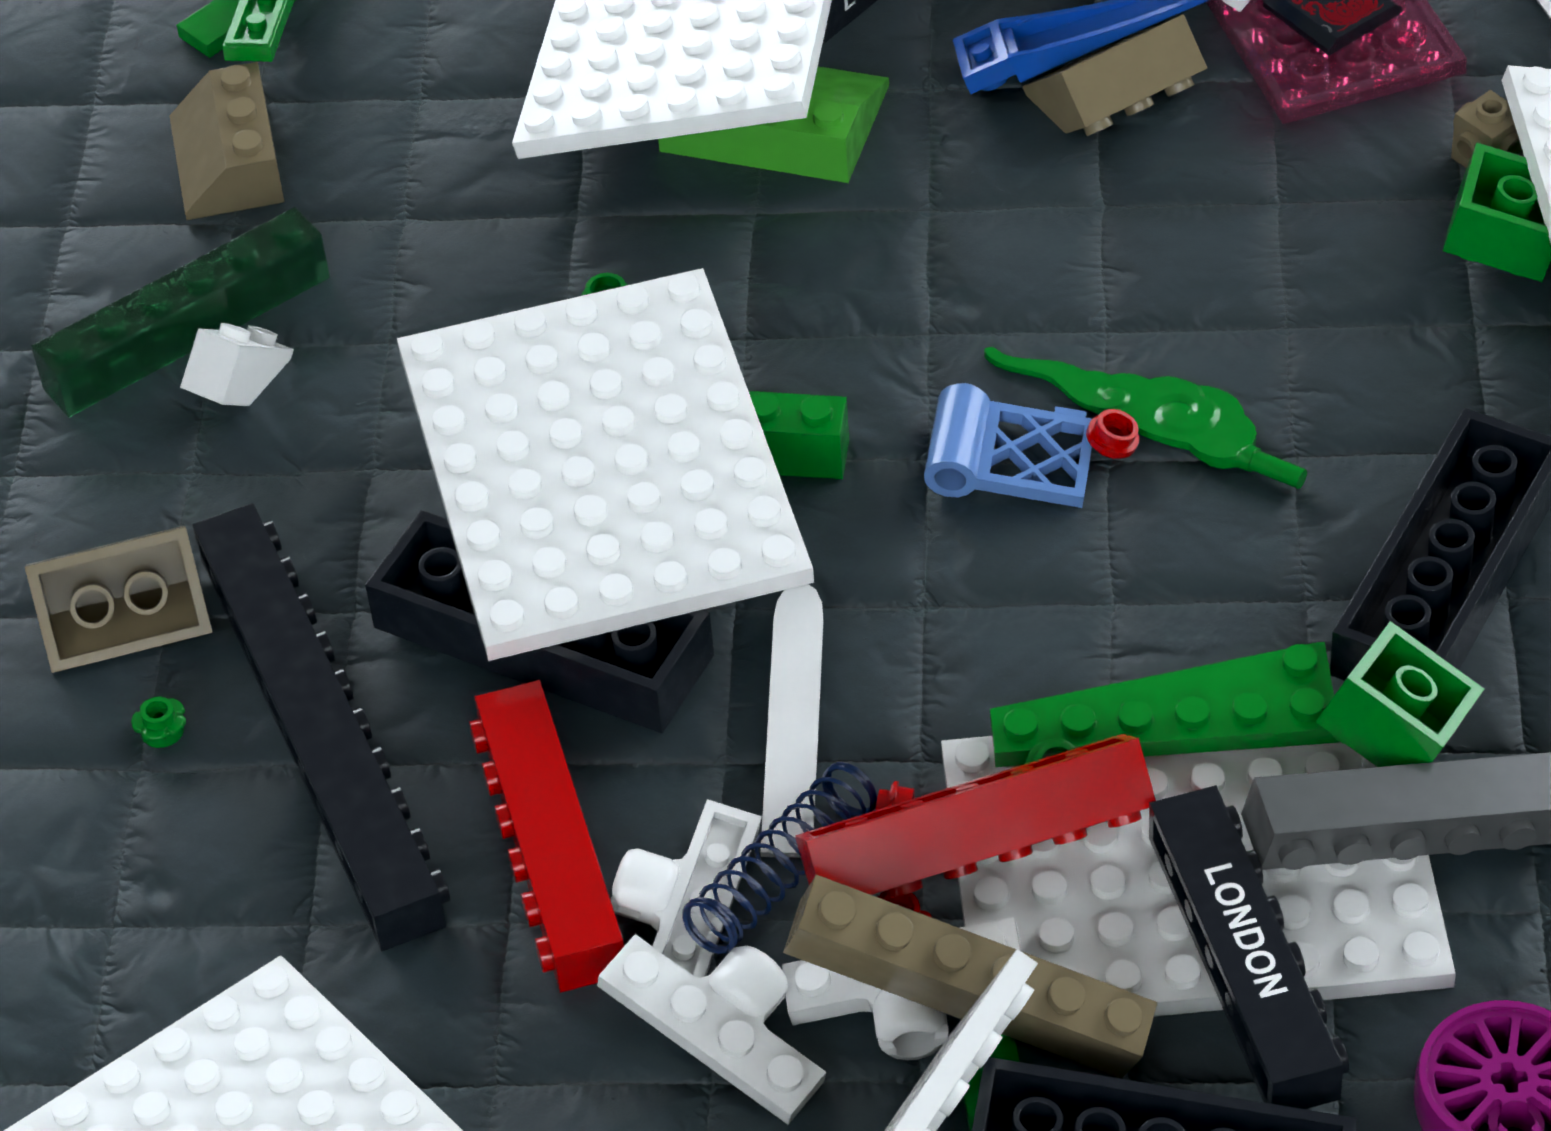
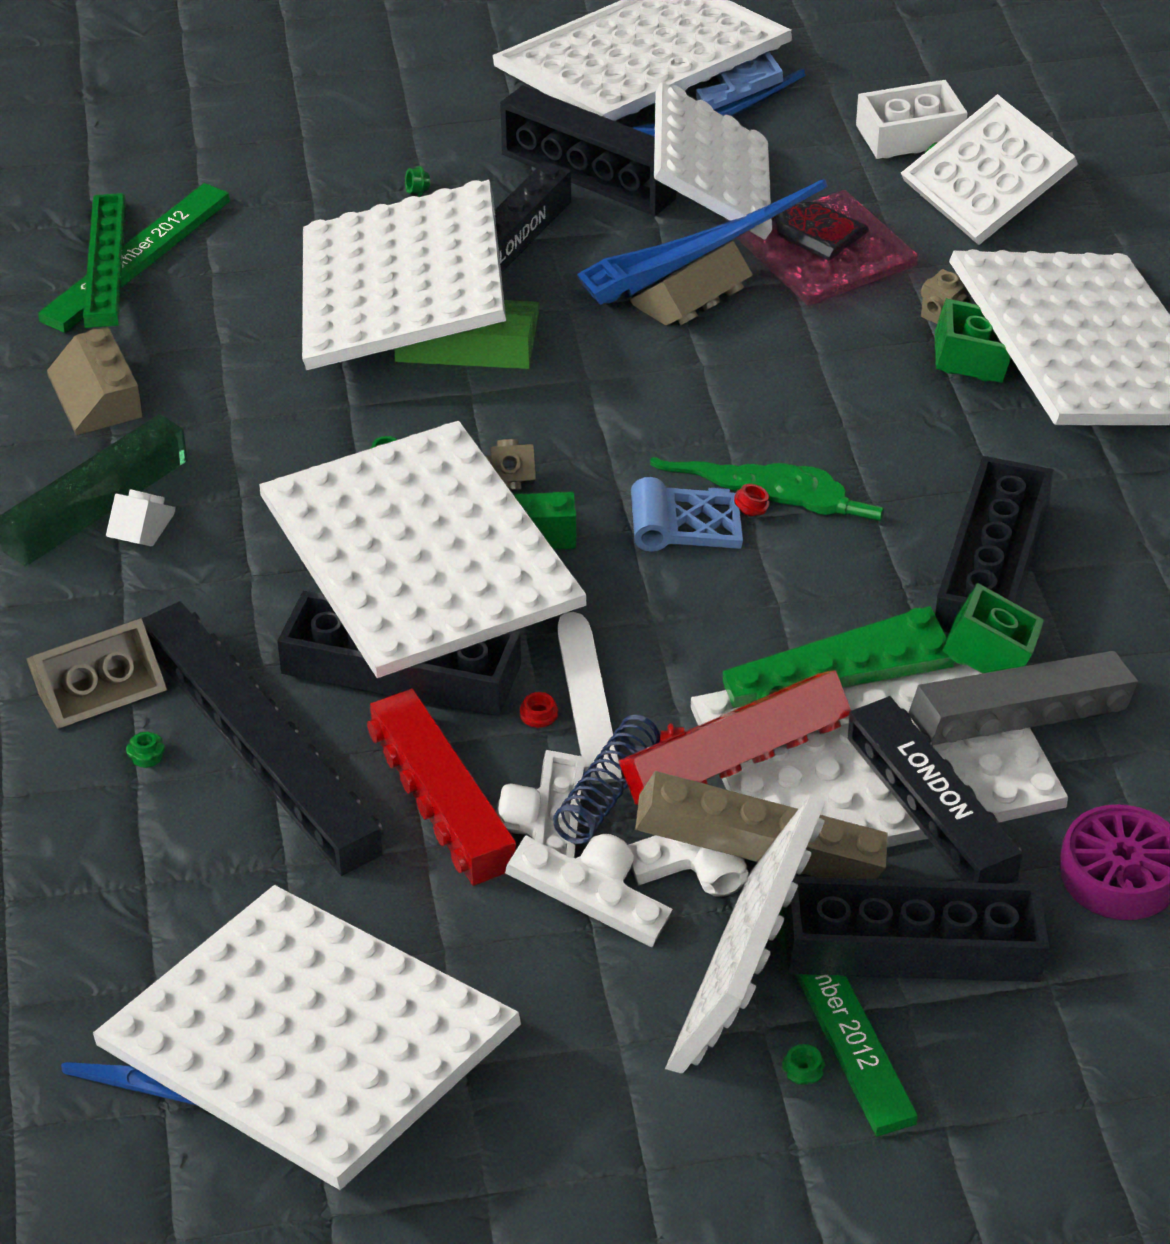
camera: 15 degrees left, 5 degrees down
none -> dark tan brick [485,439,536,490]
none -> red plate [520,692,558,728]

